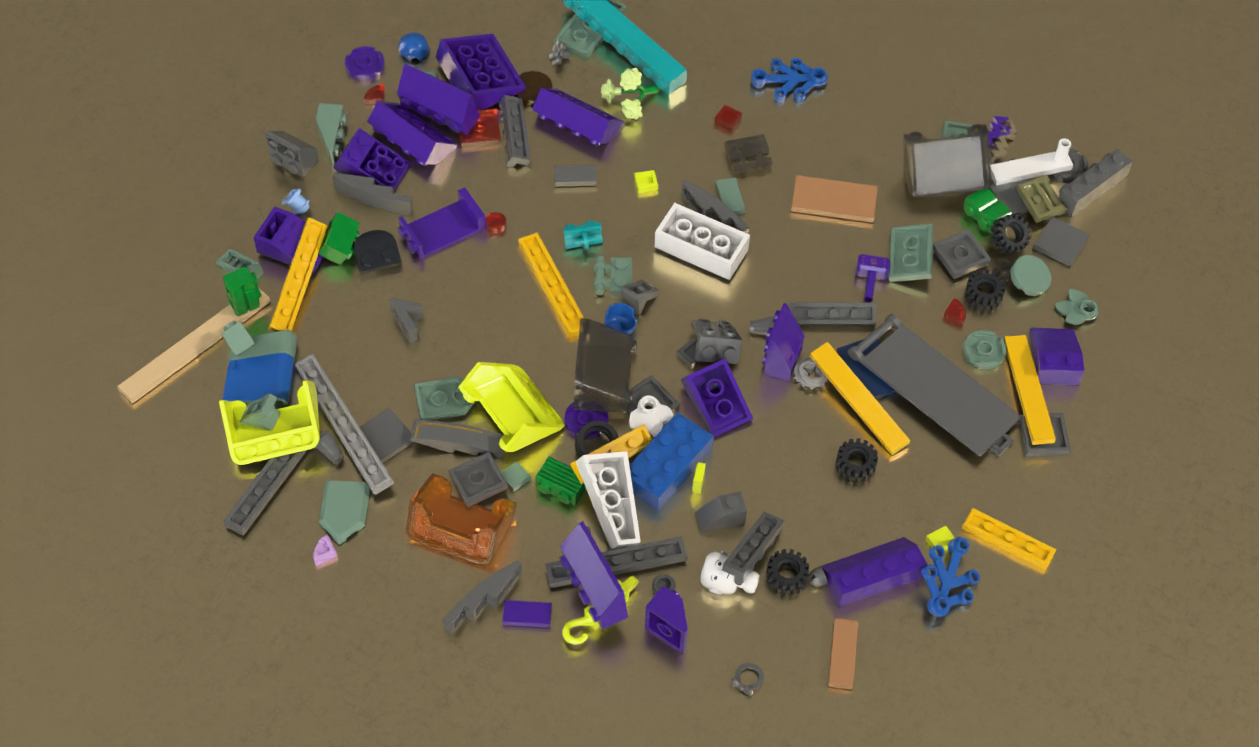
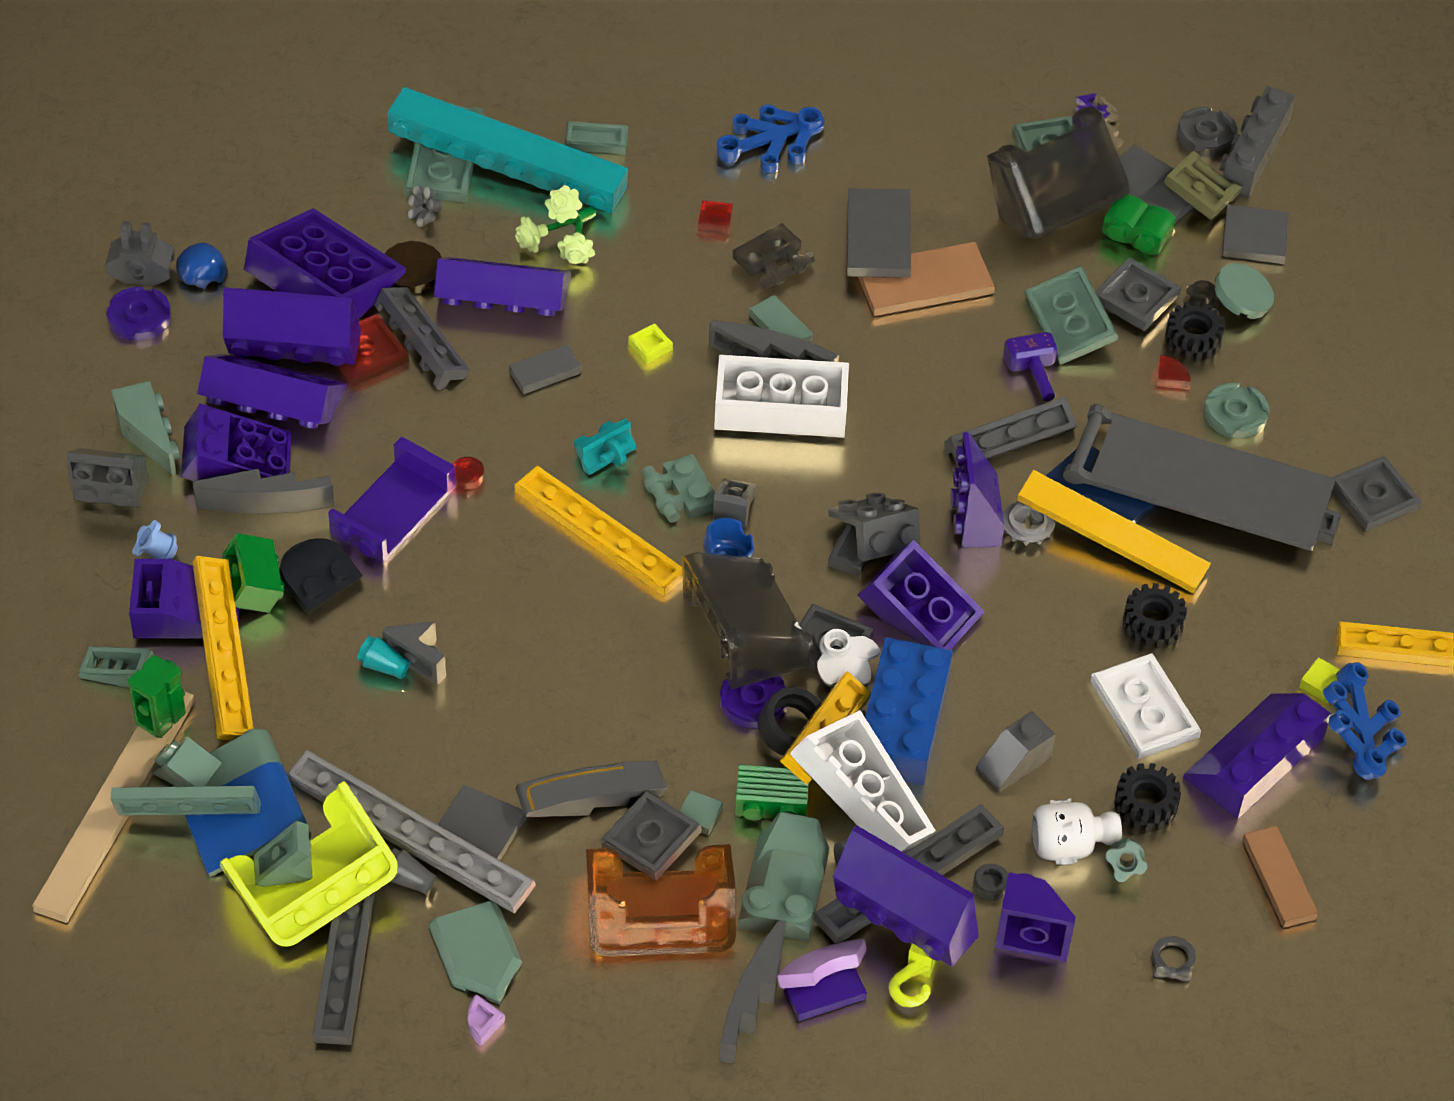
camera: 25 degrees left, 5 degrees down
clear red tile [364,84,385,104] -> none
sand green tile [414,377,476,421] -> none
neon yellow windscreen [458,362,564,452] -> none
neon yellow tile [692,462,706,494] -> none
dark grey hinge [722,512,785,586] -> none
dark grey cone [750,316,774,336] -> none
dark grey hinge [808,566,828,587] -> none
white piece [988,138,1073,186] -> none
black tyre [990,214,1031,254] -> none
yellow tile [1004,335,1056,445] -> none
dark purple slope [1030,328,1085,385] -> none
sand green plate [1055,289,1099,325] -> none
none -> dark grey hinge [105,221,175,286]
none -> sand green tile [110,786,261,815]
none -> teal cone [357,636,411,679]
none -> sand green tile [565,122,628,155]
none -> sand green slope [738,812,830,942]
none -> lavender tile [777,939,867,988]
none -> dark grey tile [847,188,911,277]
none -> white tile [1090,653,1201,759]
none -> sand green brick [1106,838,1148,882]

